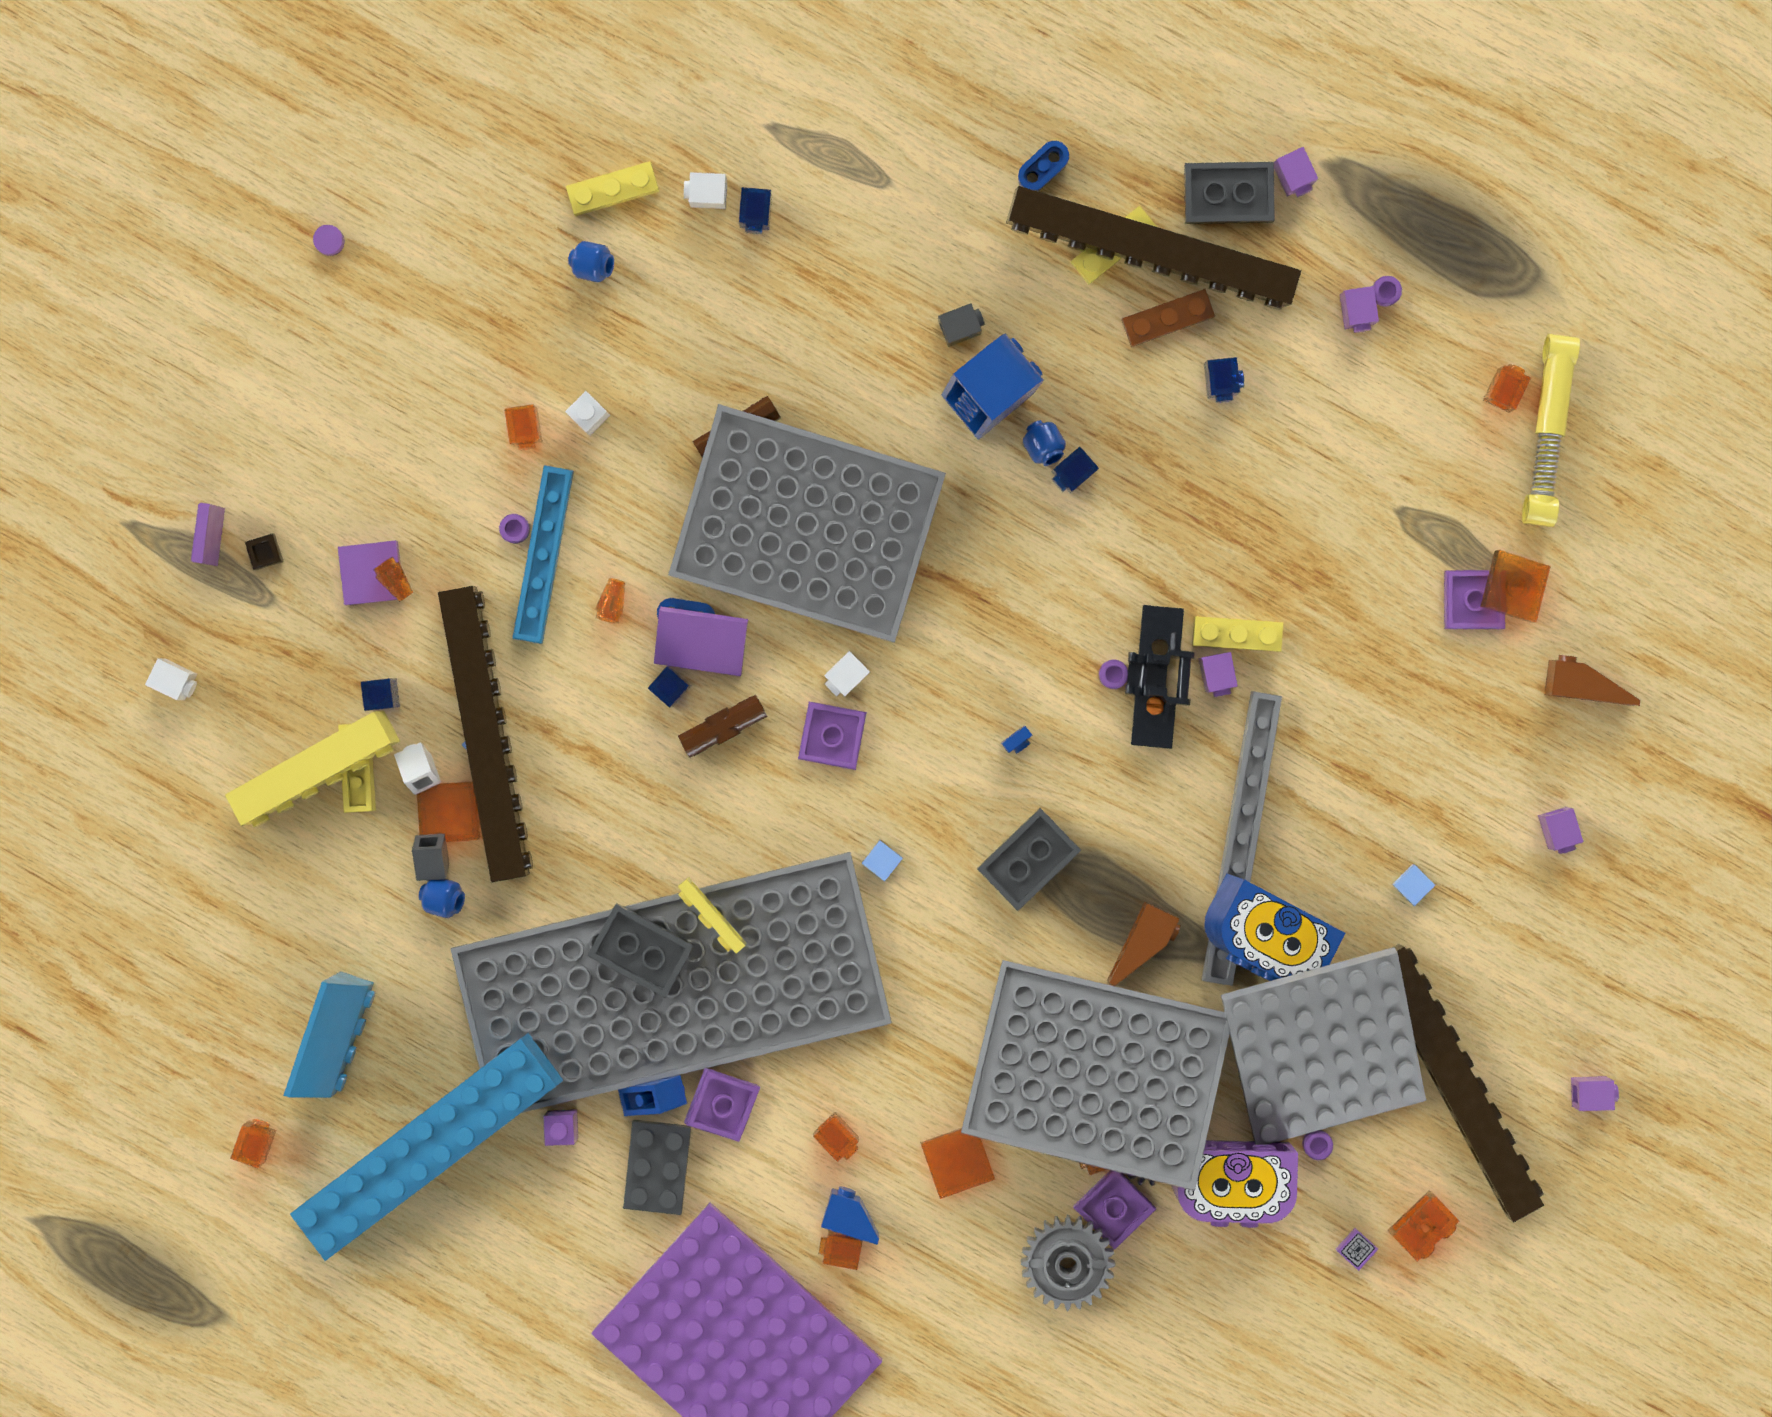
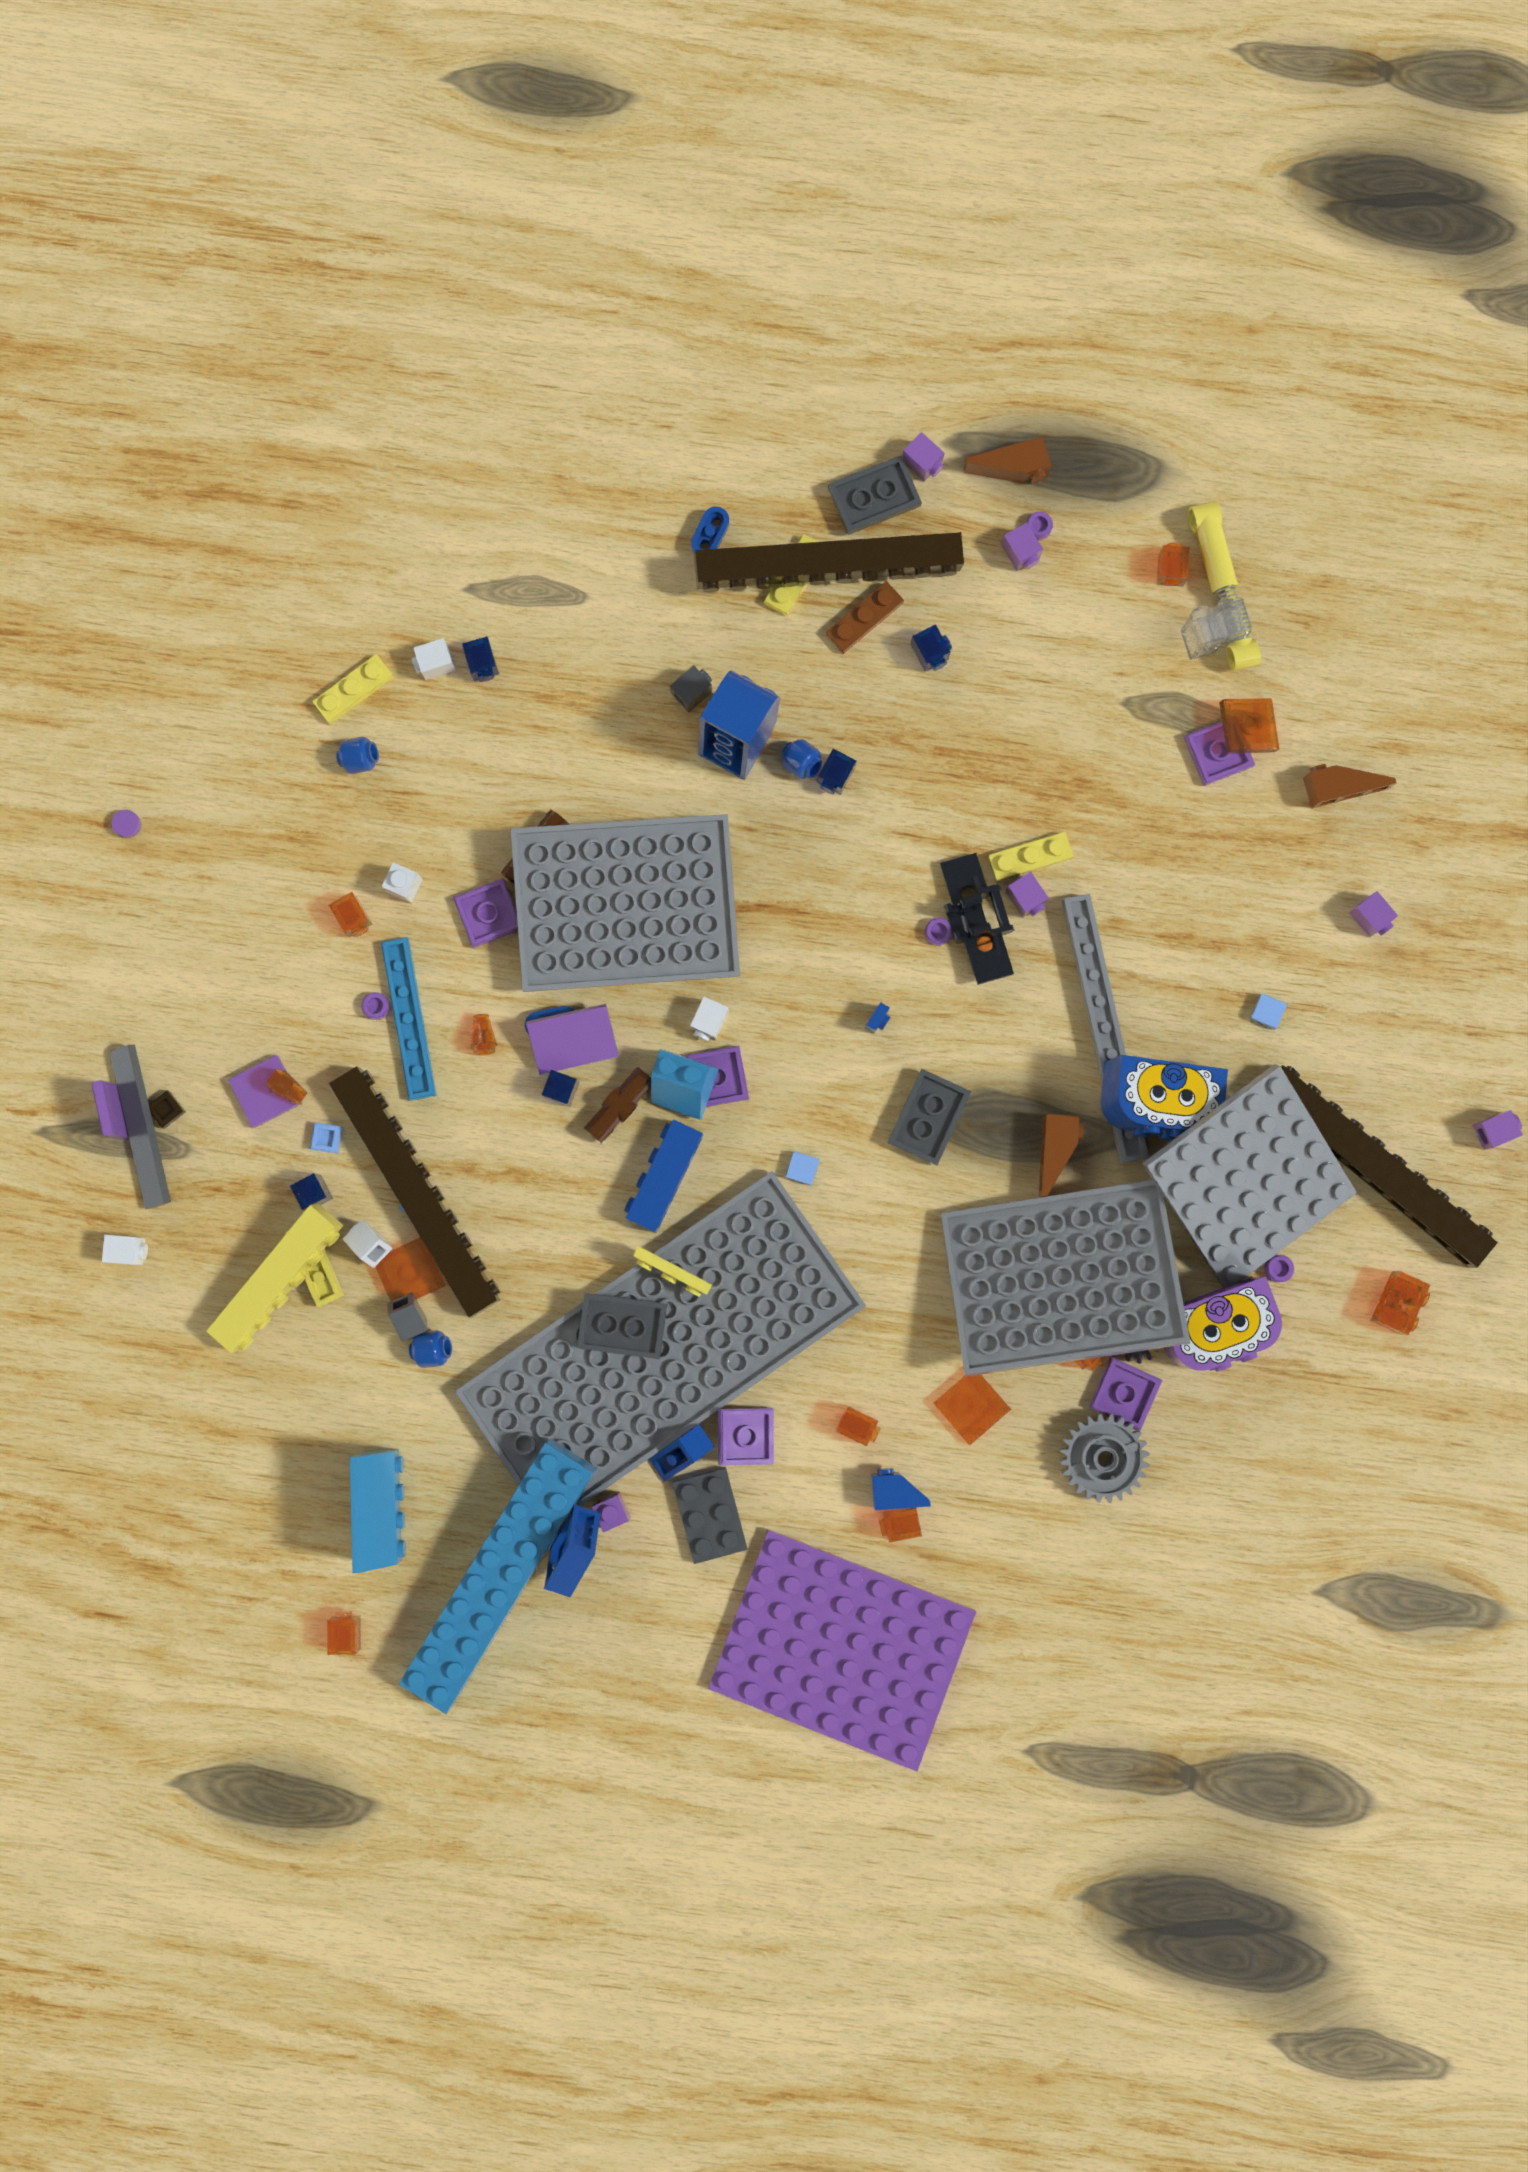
camera: 25 degrees left, 5 degrees down
tile [1336,1228,1378,1271] -> none
none -> dark grey tile [109,1044,171,1210]
none -> light blue tile [310,1122,343,1154]
none -> medium lavender tile [453,878,518,948]
none -> blue window [544,1504,601,1597]
none -> blue brick [624,1119,704,1233]
none -> dark azure slope [651,1049,719,1120]
none -> dark orange slope [964,436,1052,483]
none -> clear brick [1181,598,1252,660]

